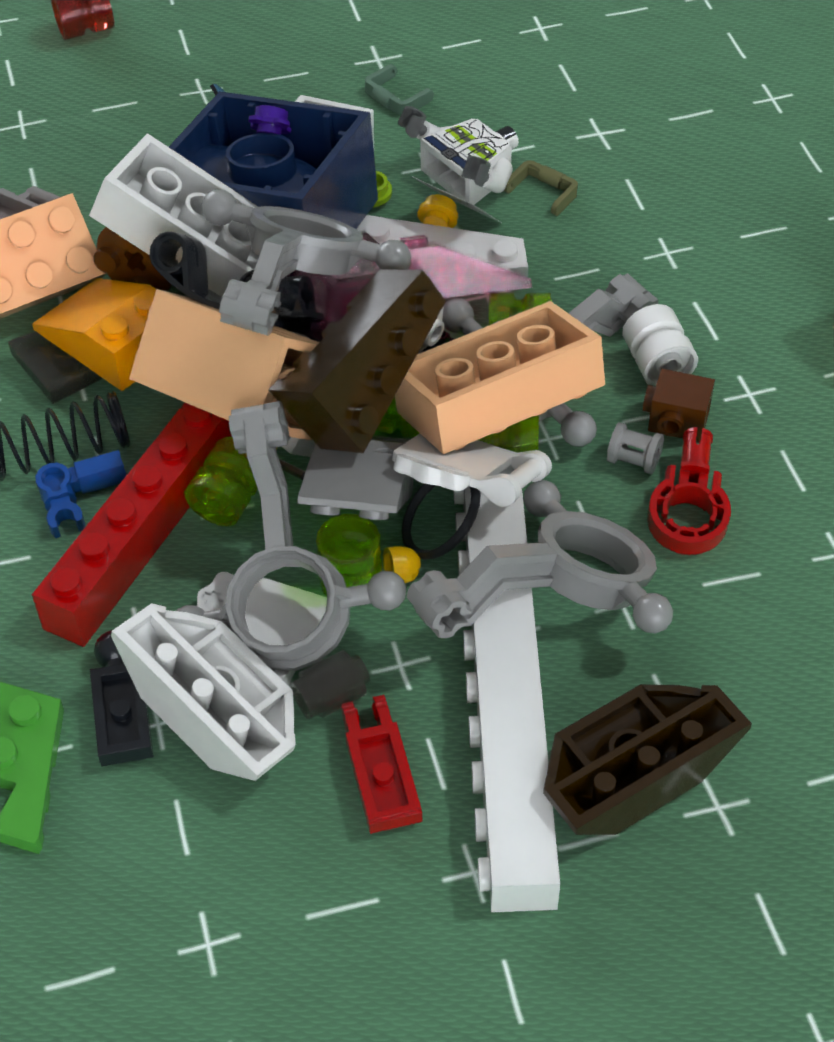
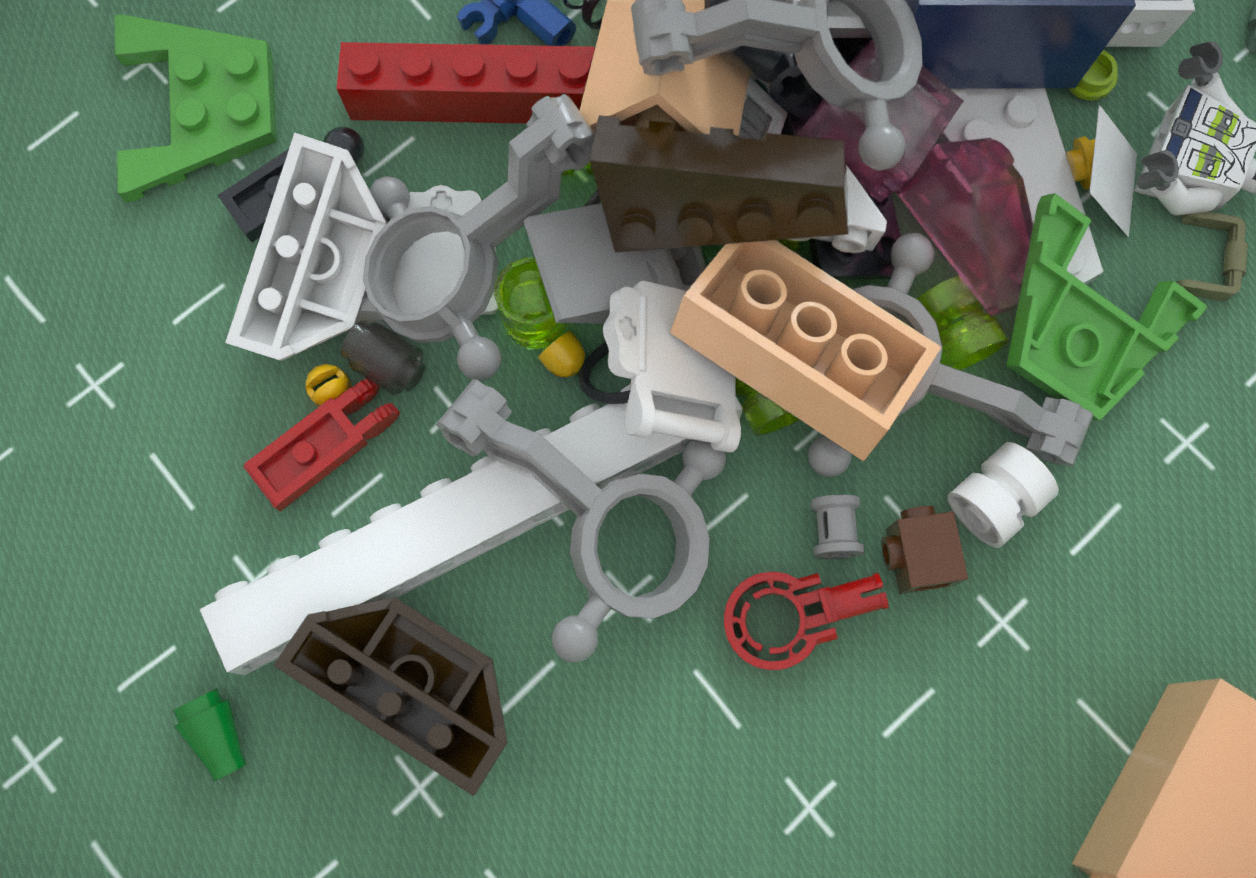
camera: 65 degrees right, 25 degrees up
none -> green cone [173,689,247,781]
none -> yellow hinge [305,364,352,407]
none -> bright green wing [1006,193,1207,421]

